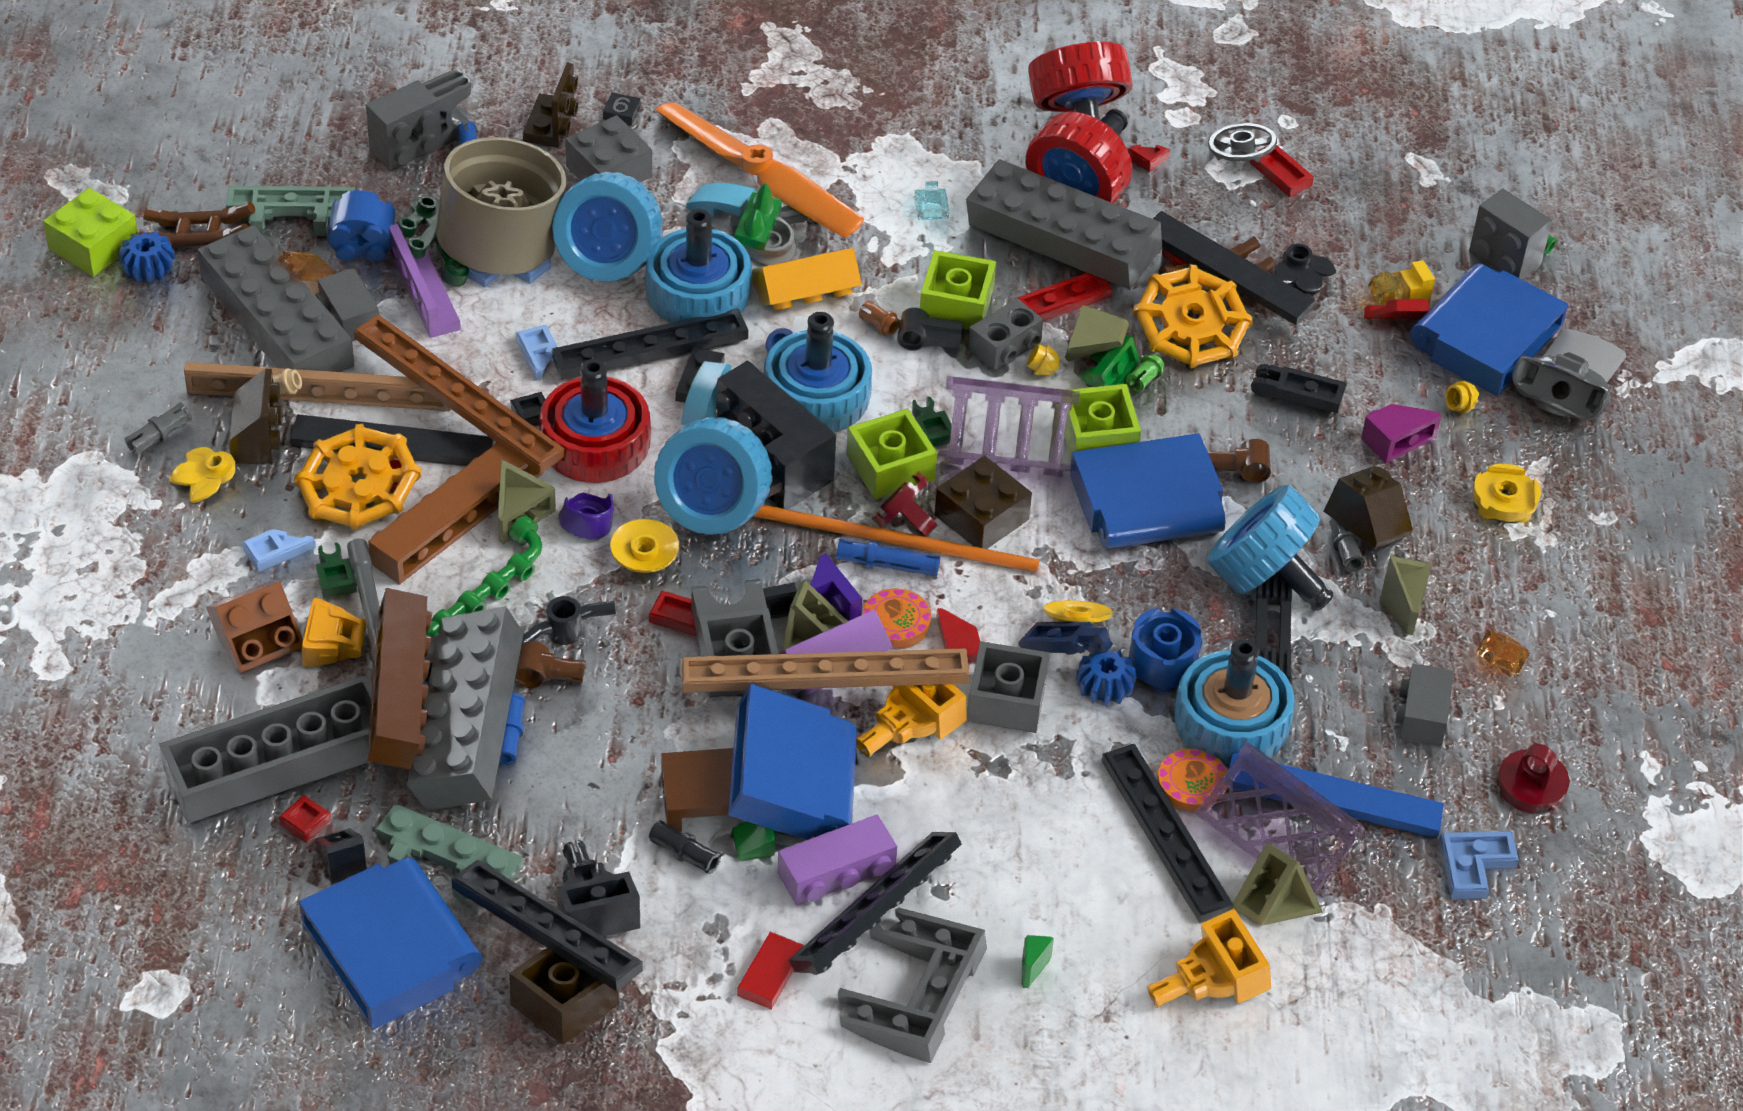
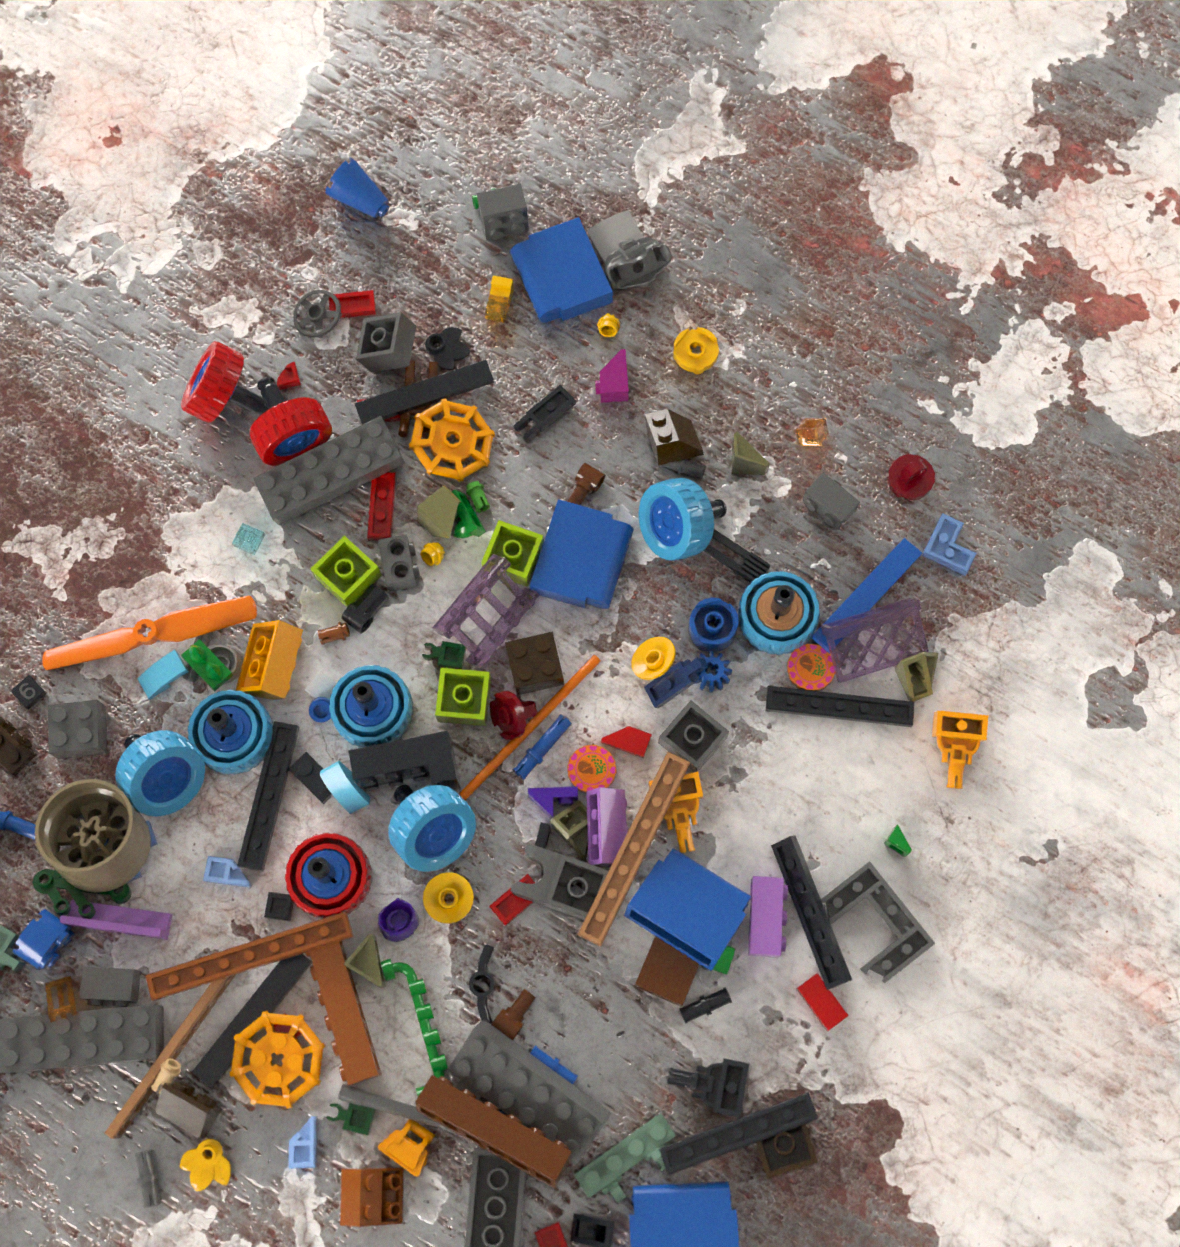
camera: 55 degrees left, 25 degrees up
red tile [1364,299,1429,320] -> none
none -> blue cone [325,158,389,218]
none -> dark grey brick [356,312,416,372]

